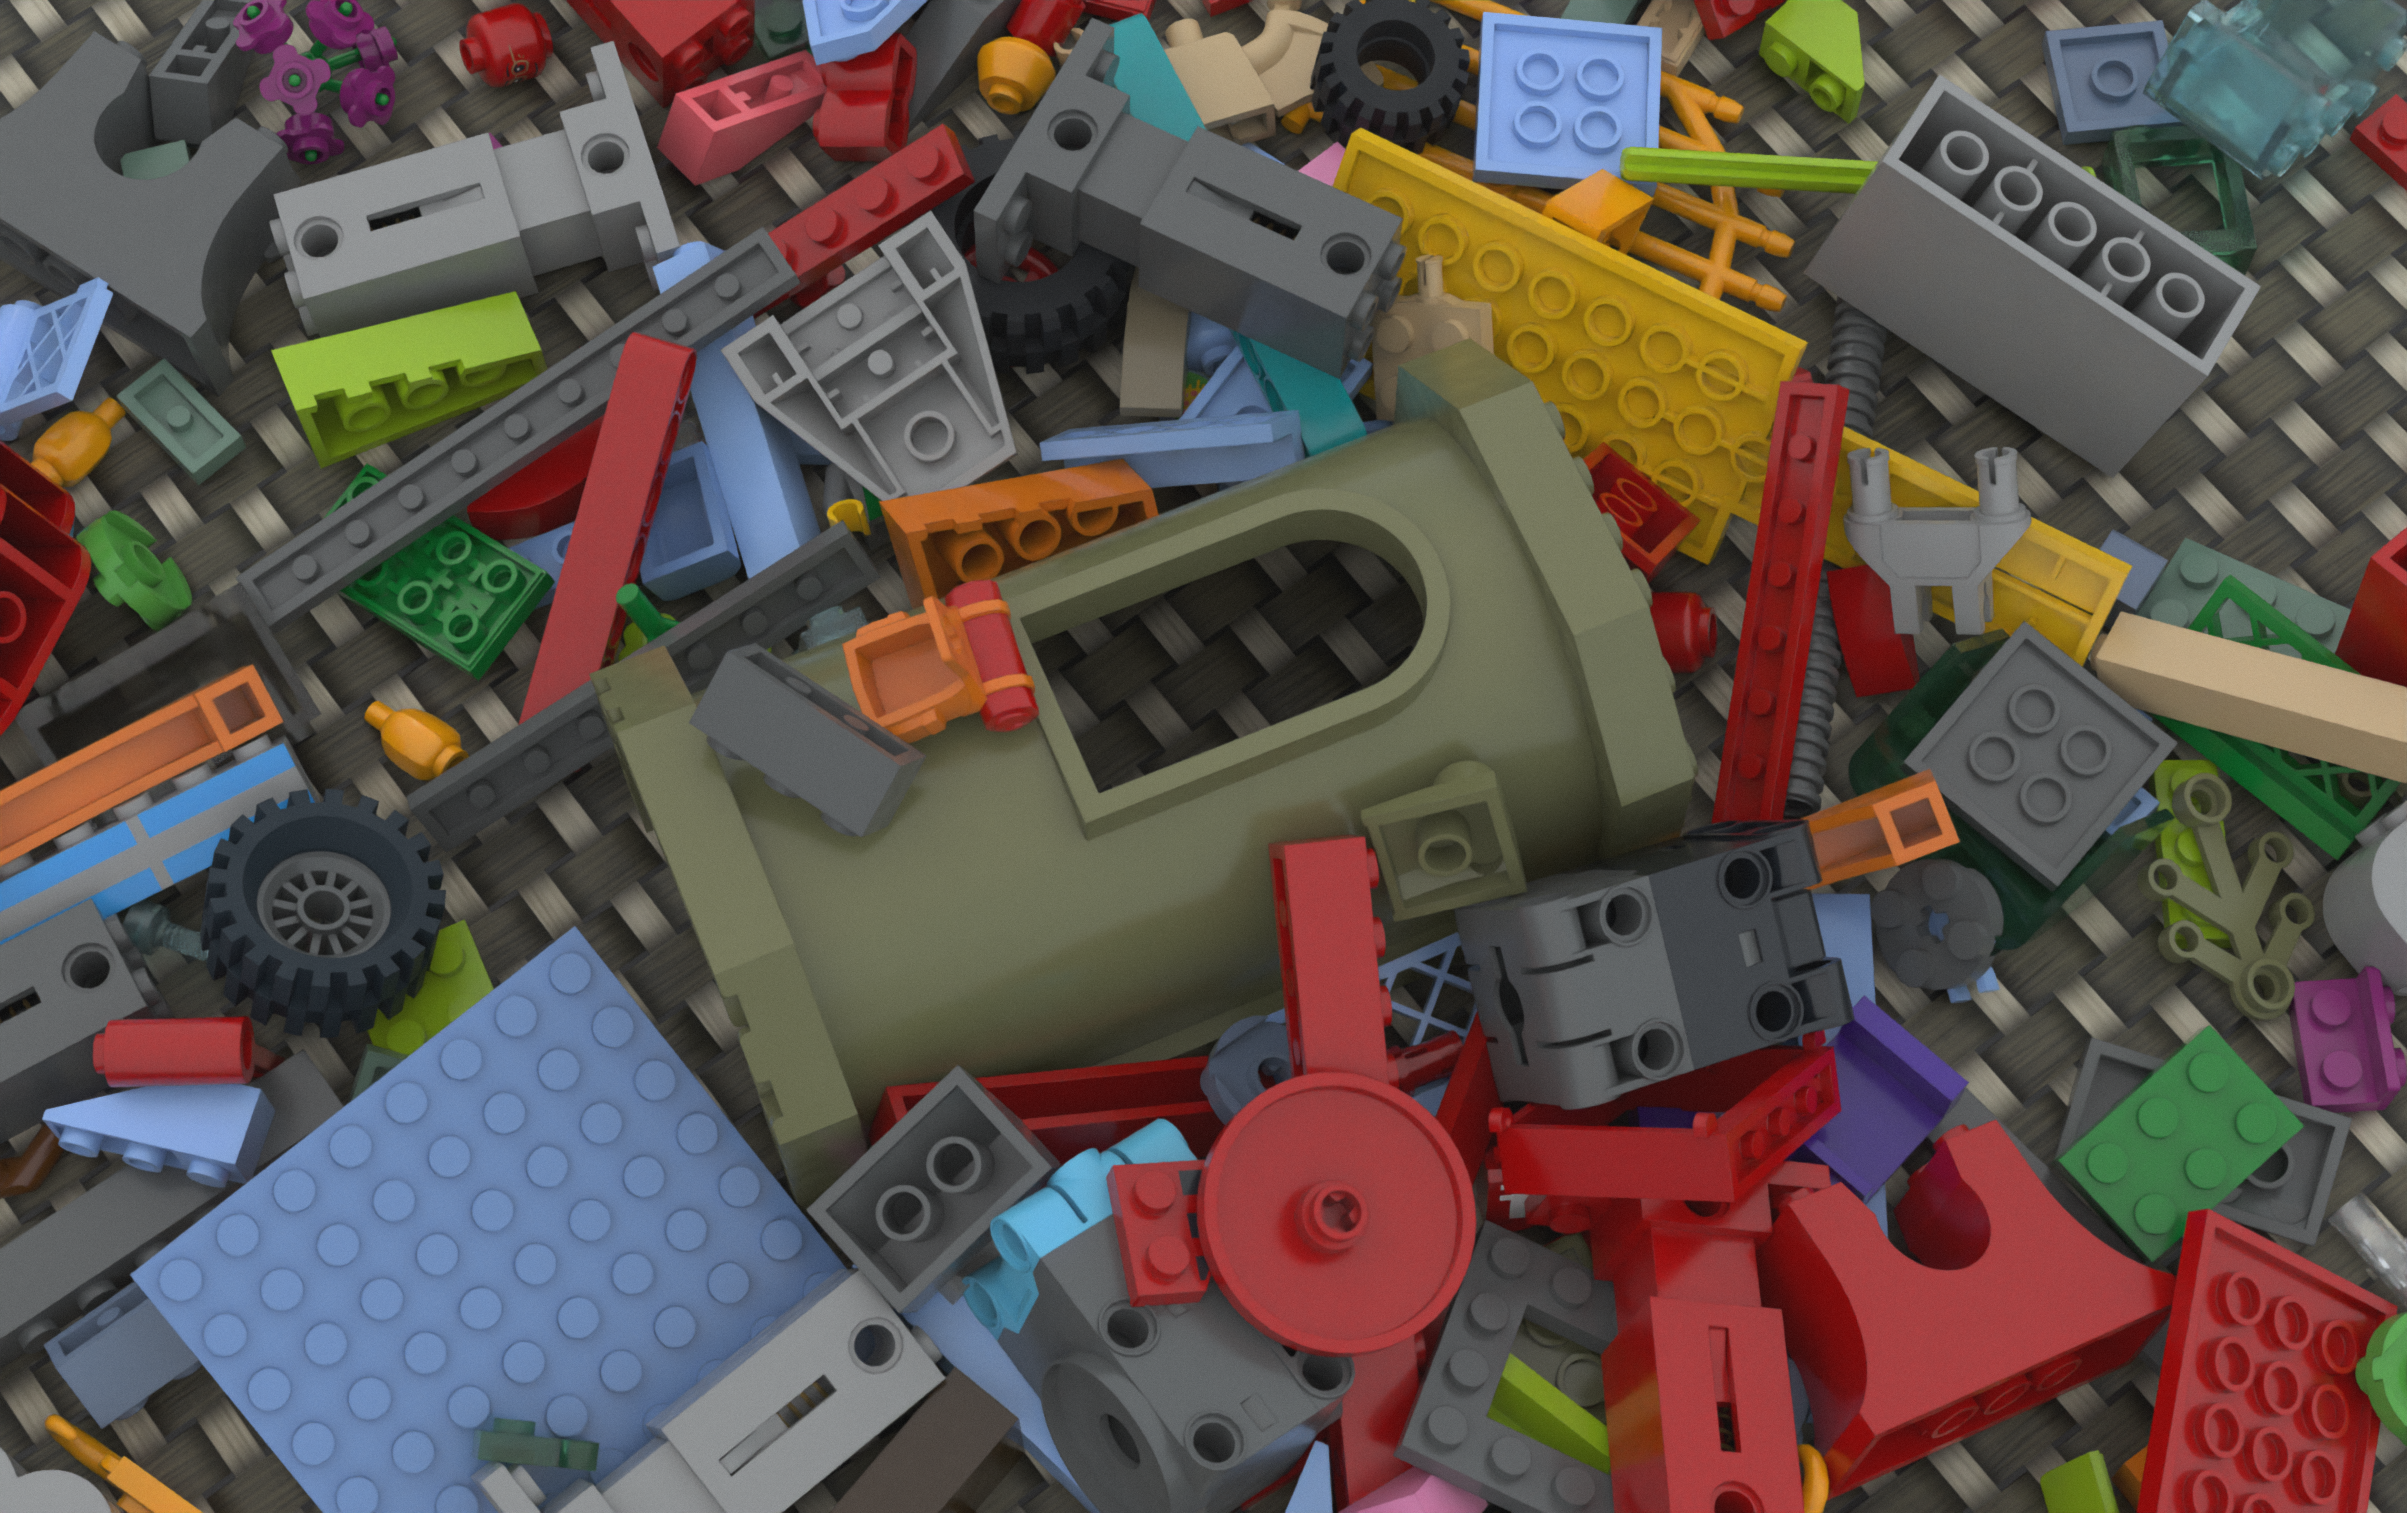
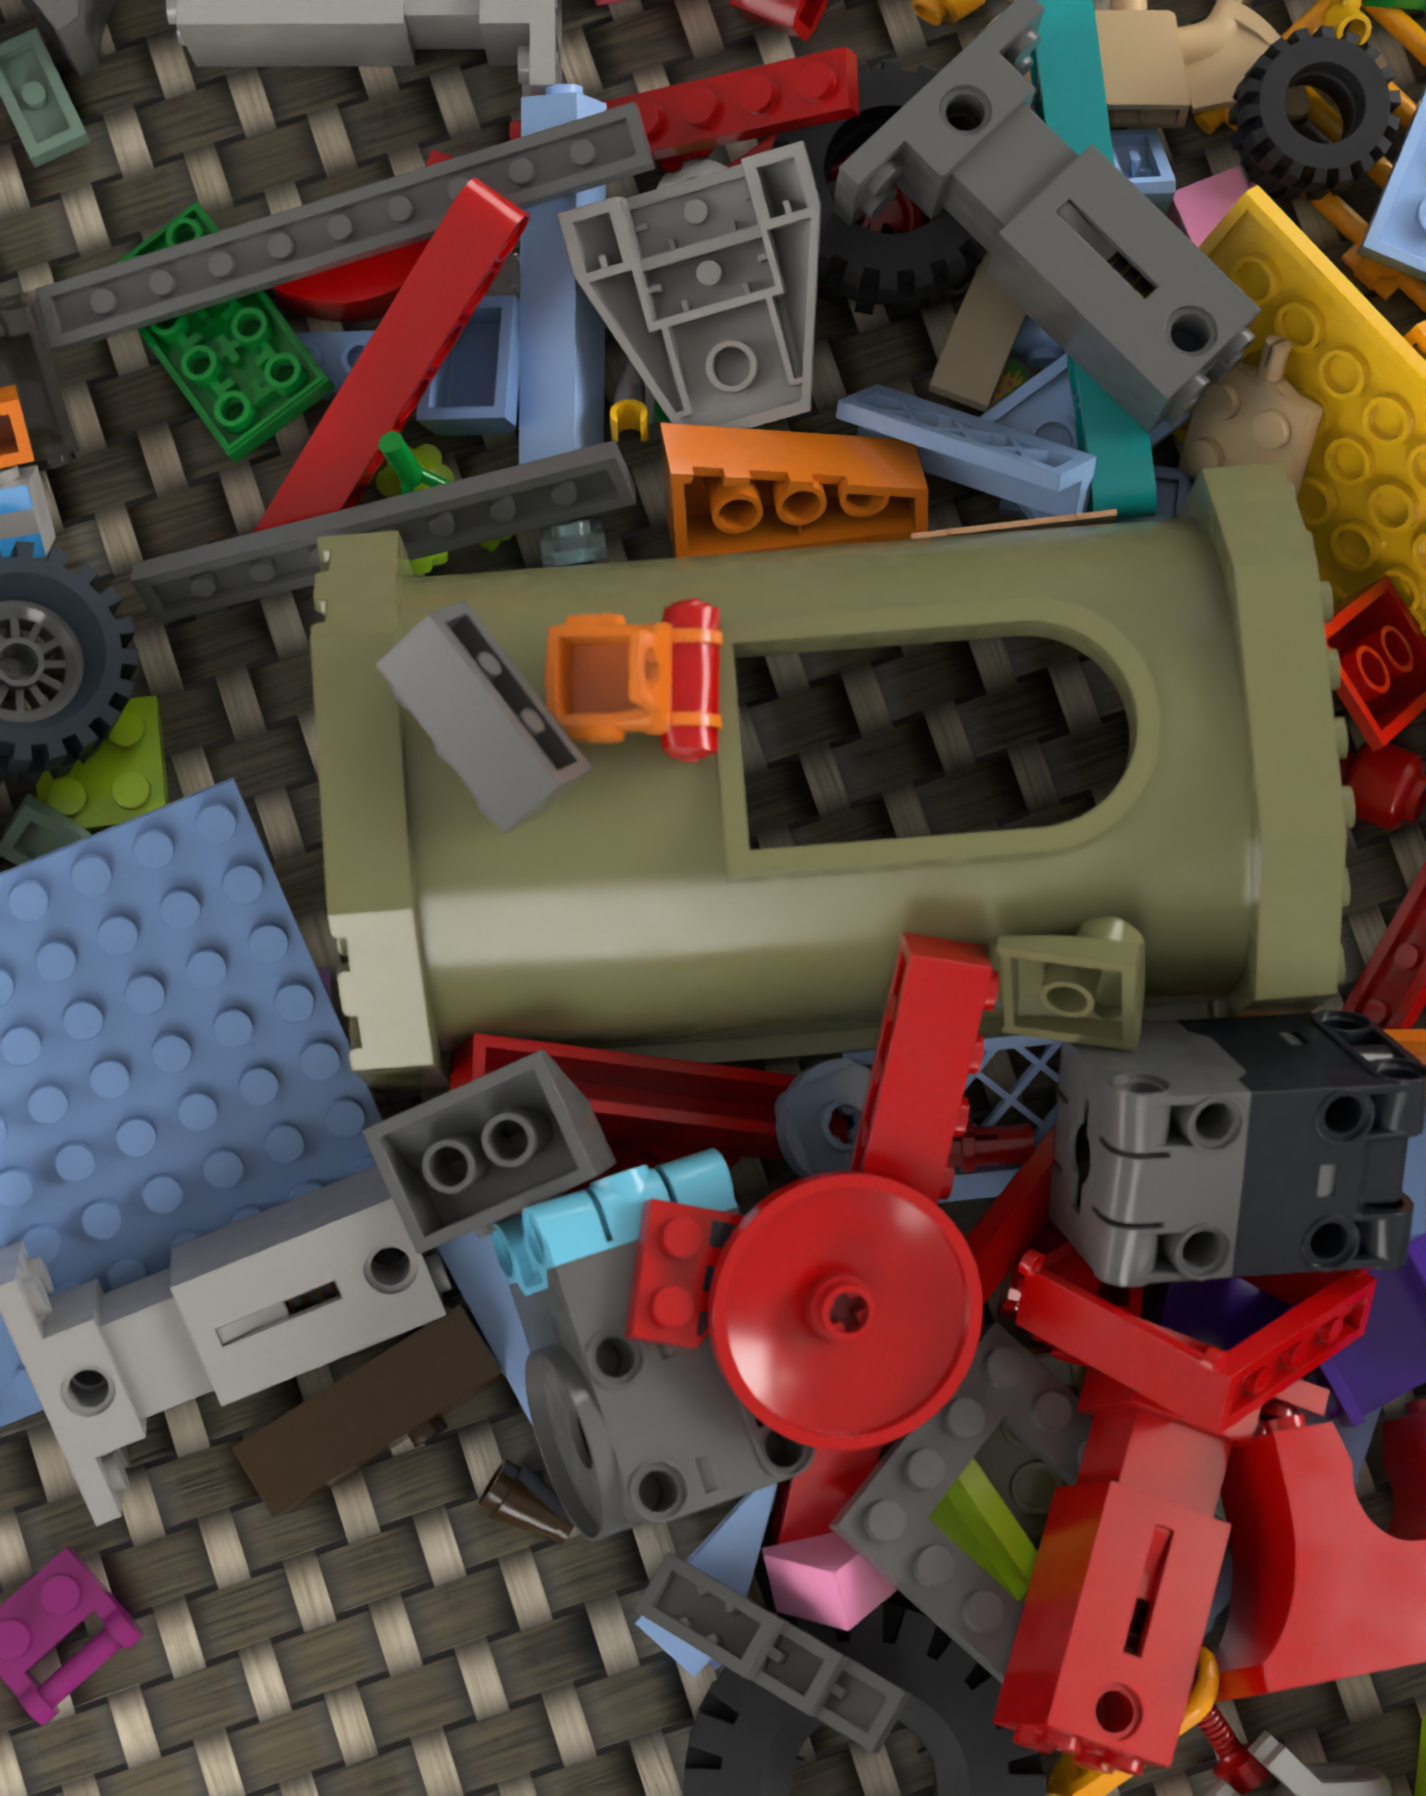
camera: 20 degrees right, 15 degrees up
lime wedge [271,291,547,469] -> none
light orange plant [364,701,469,782] -> none
clear green plate [471,1417,599,1471] -> none

